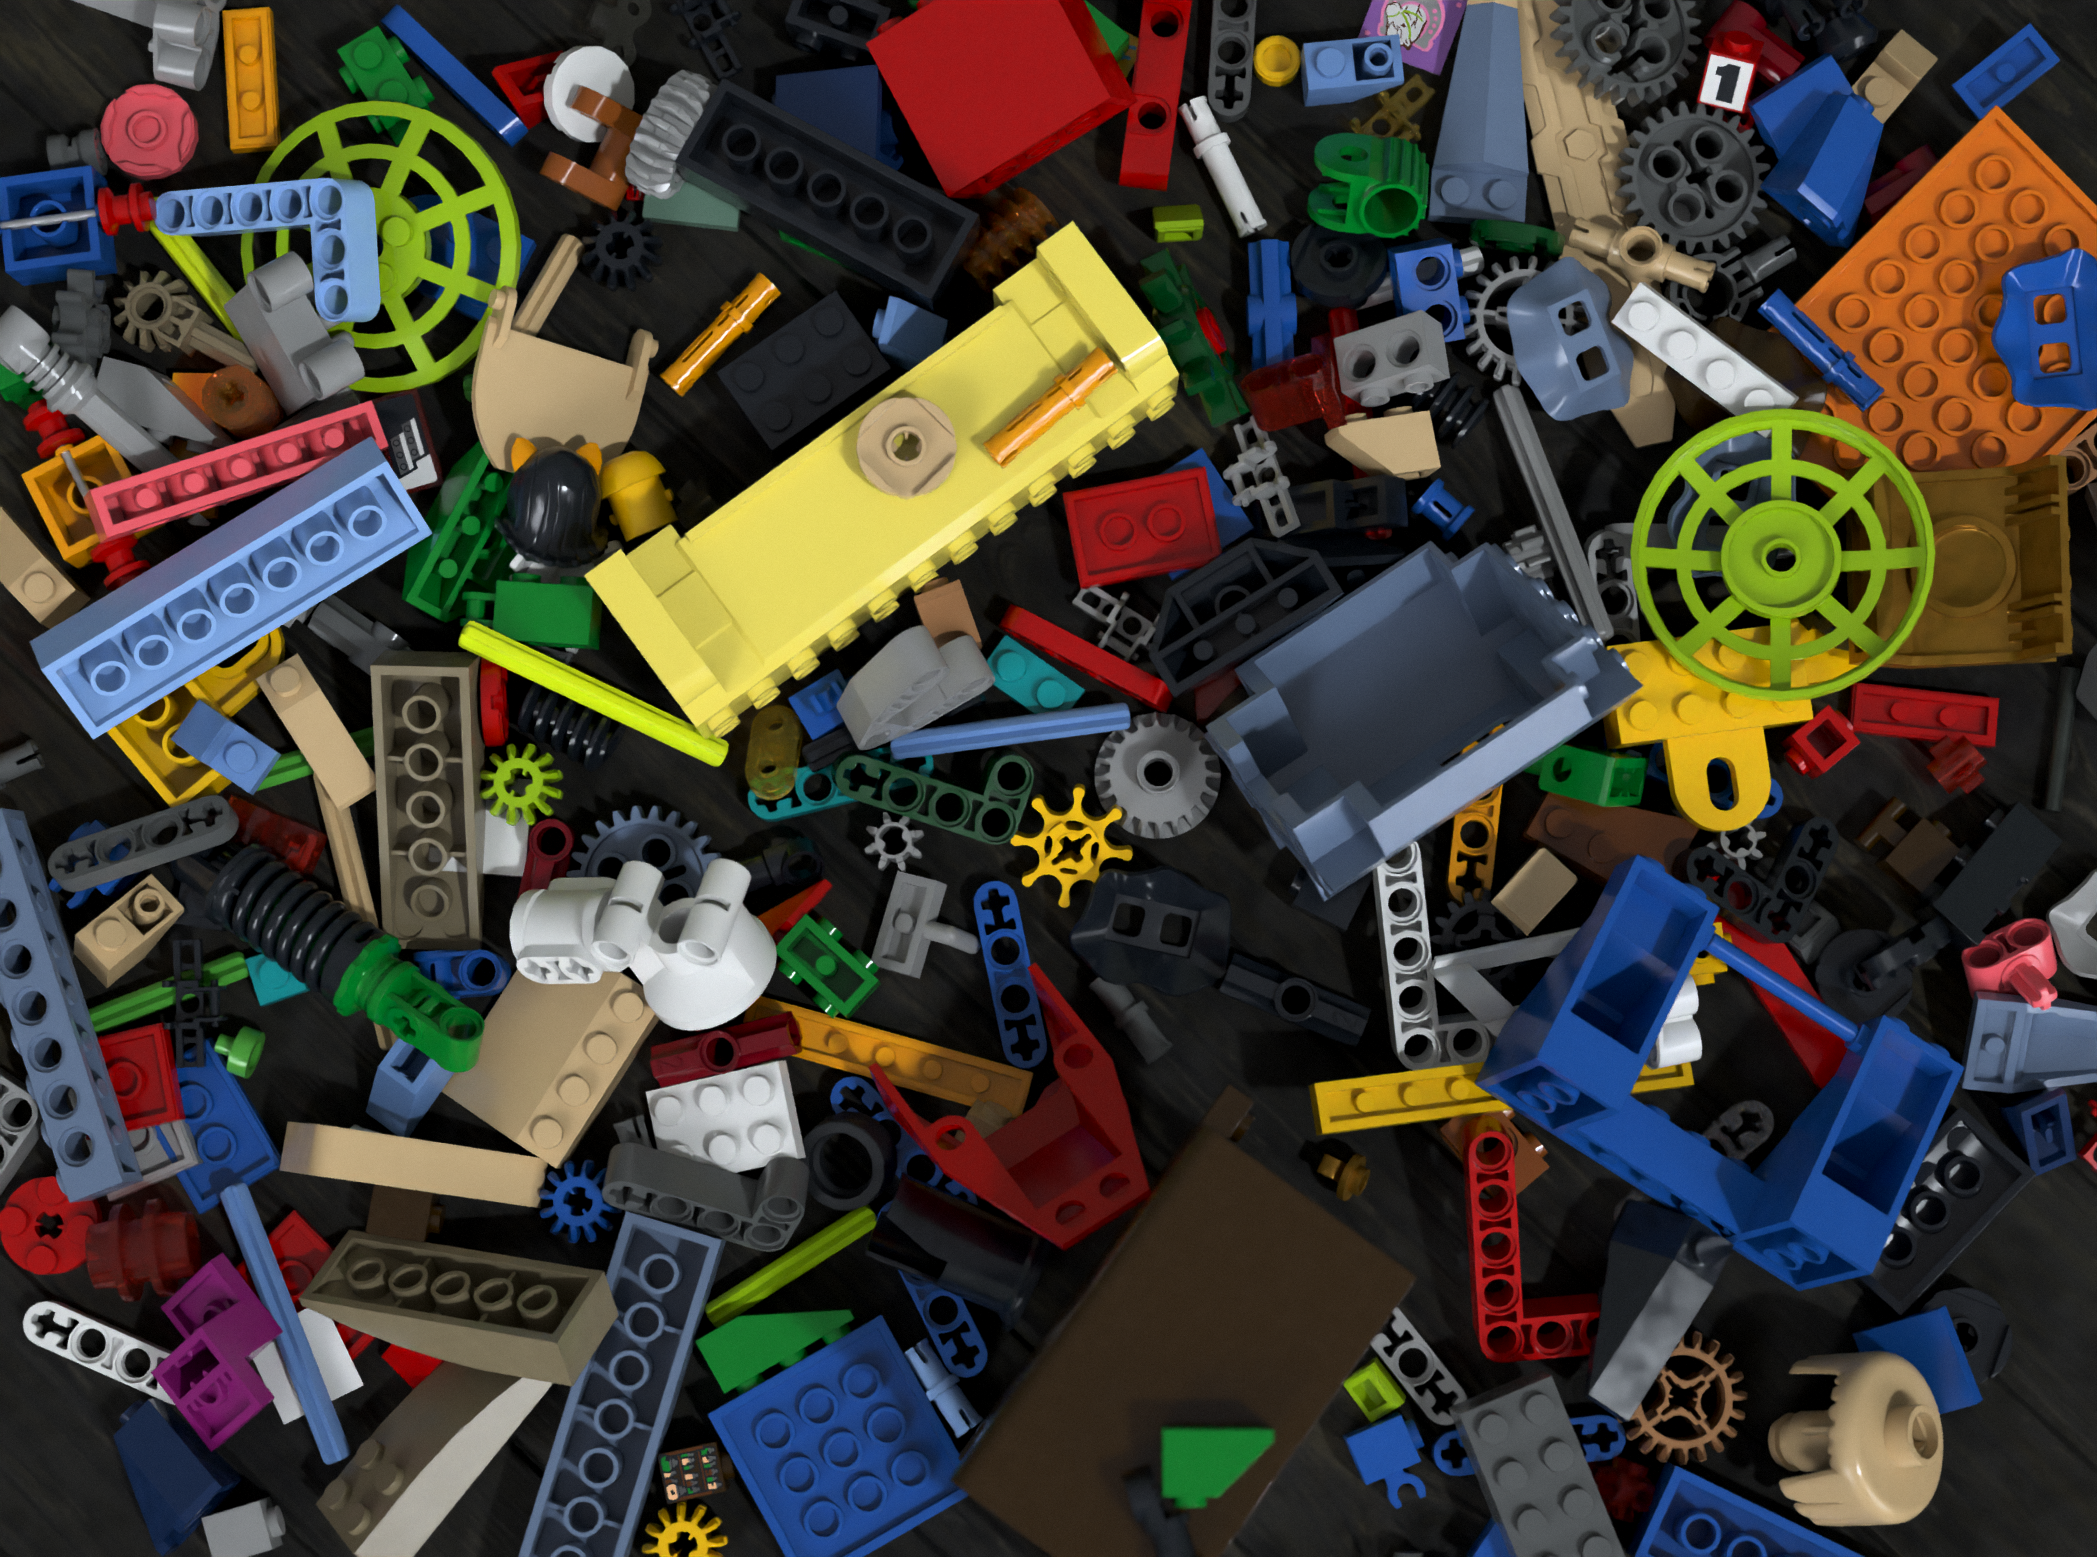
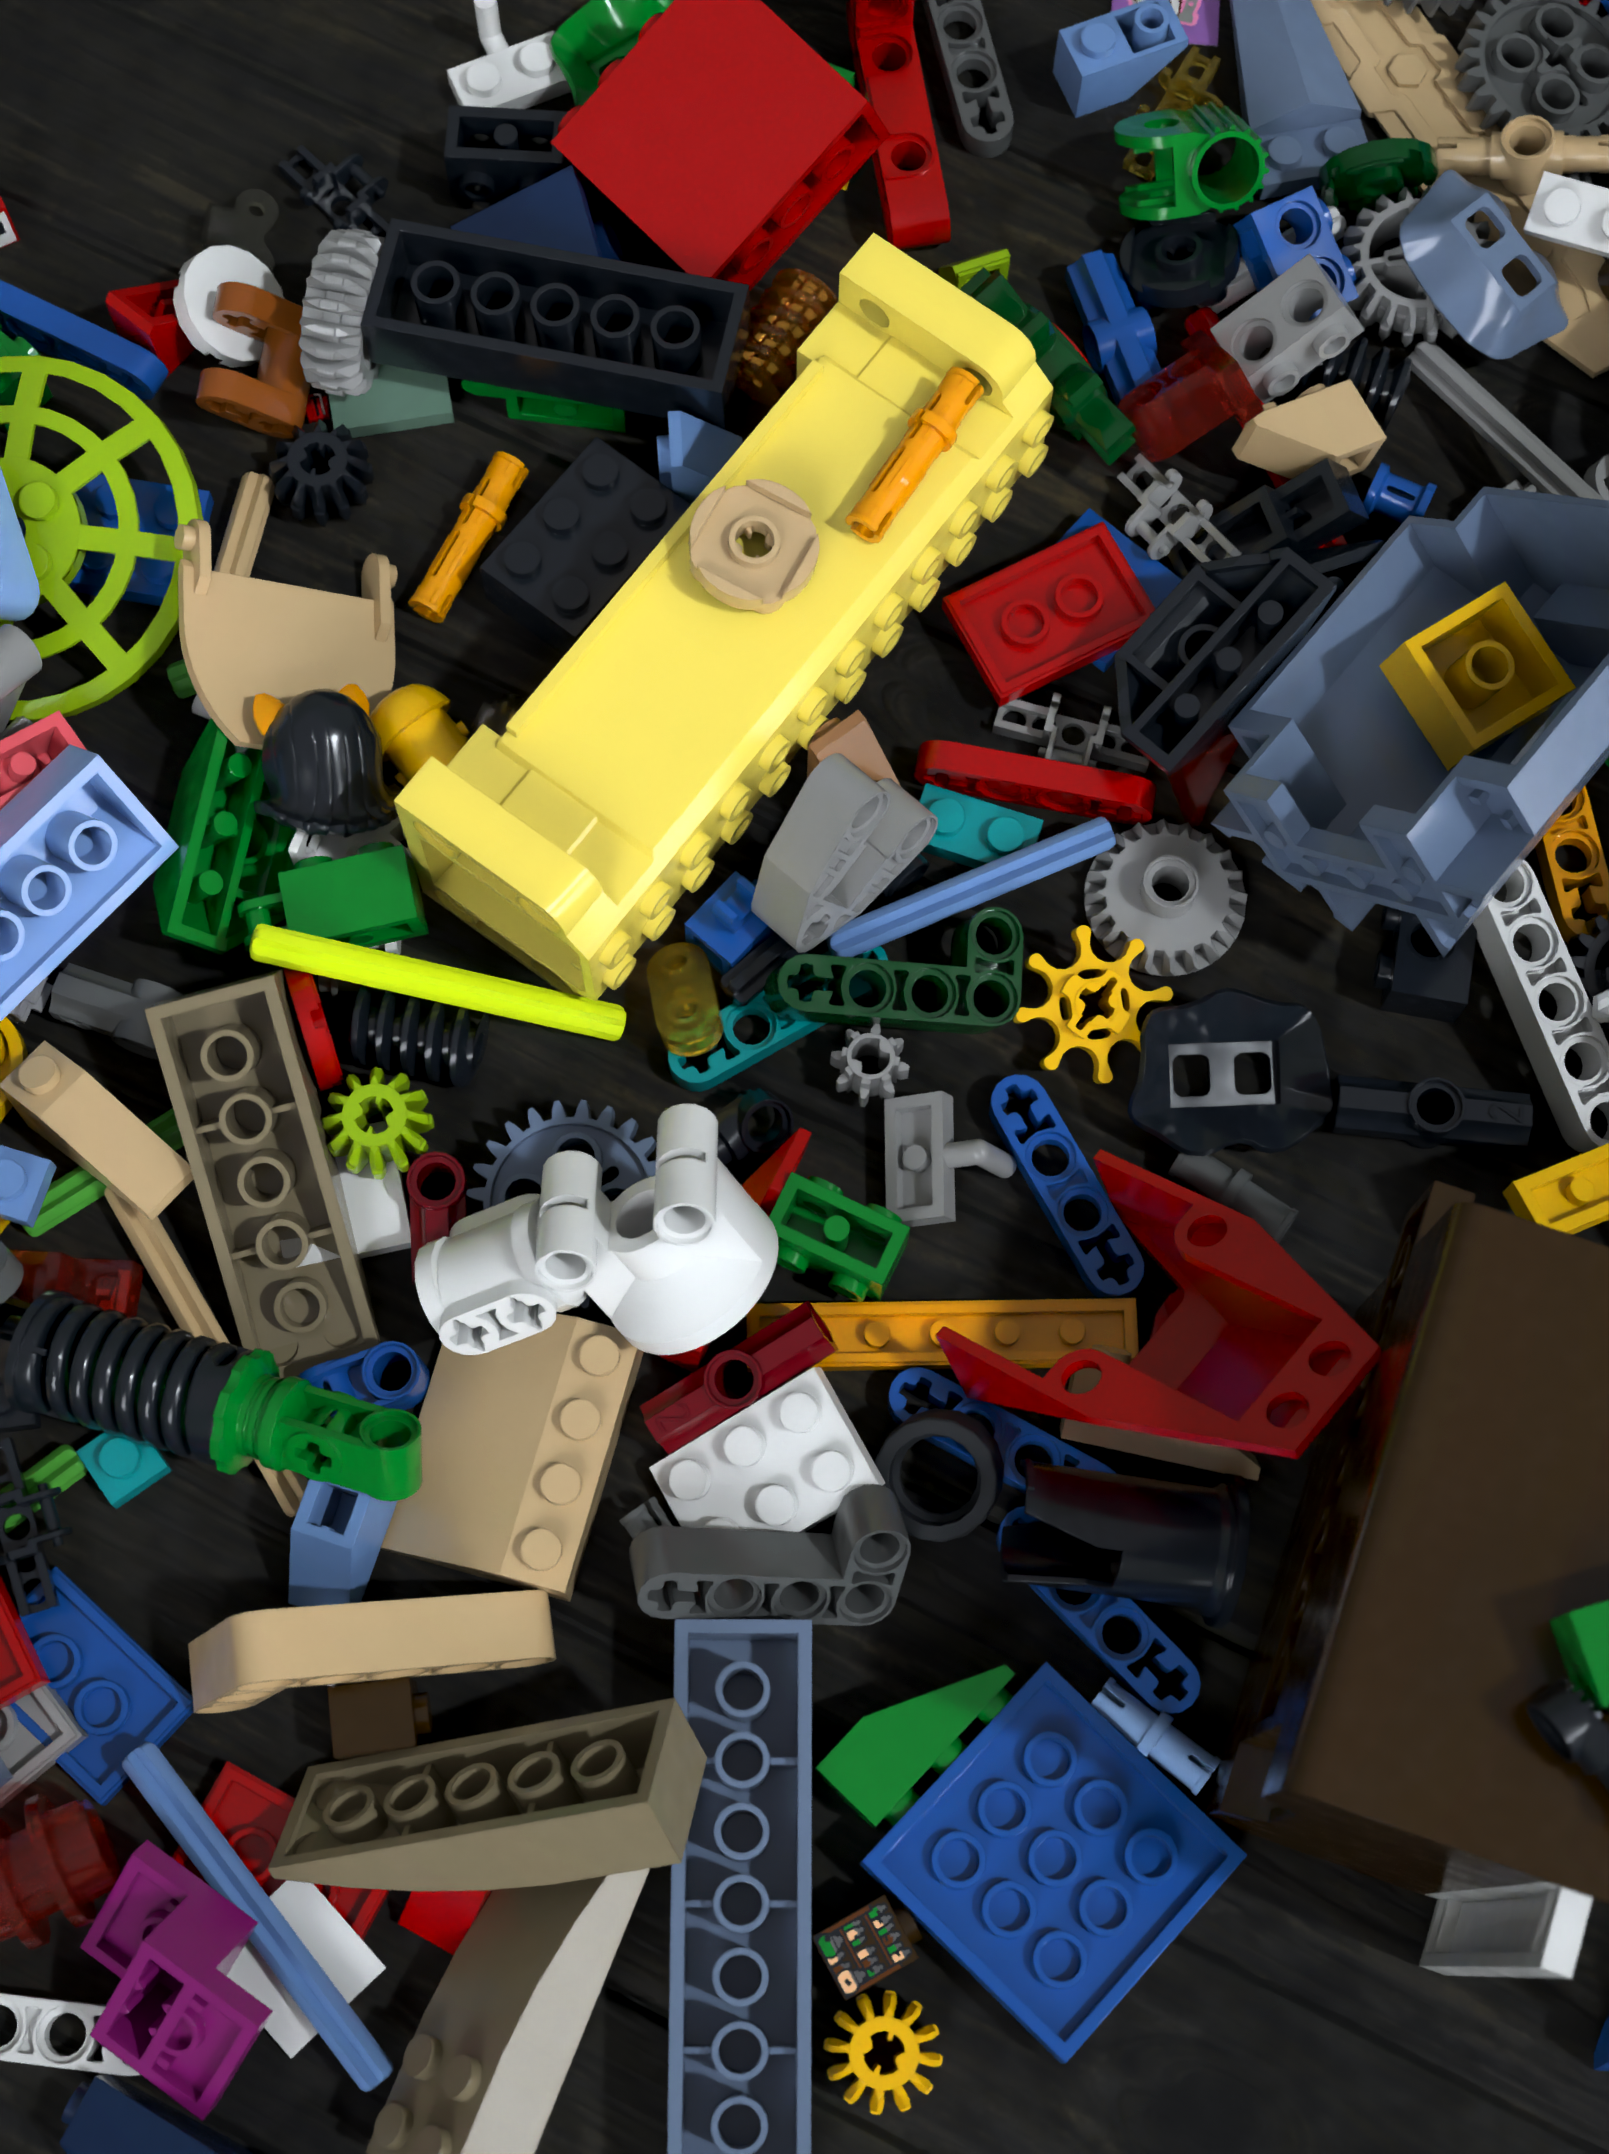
camera: 20 degrees left, 10 degrees down
bright green tile [214,1026,265,1079] -> none
slope [370,388,445,494] -> none
blue gear [539,1160,623,1243] -> none
lime axle [704,1205,877,1328] -> none
white pin [1178,96,1267,238] -> none
yellow tile [1253,36,1301,87] -> none
none -> yellow brick [1379,581,1576,771]

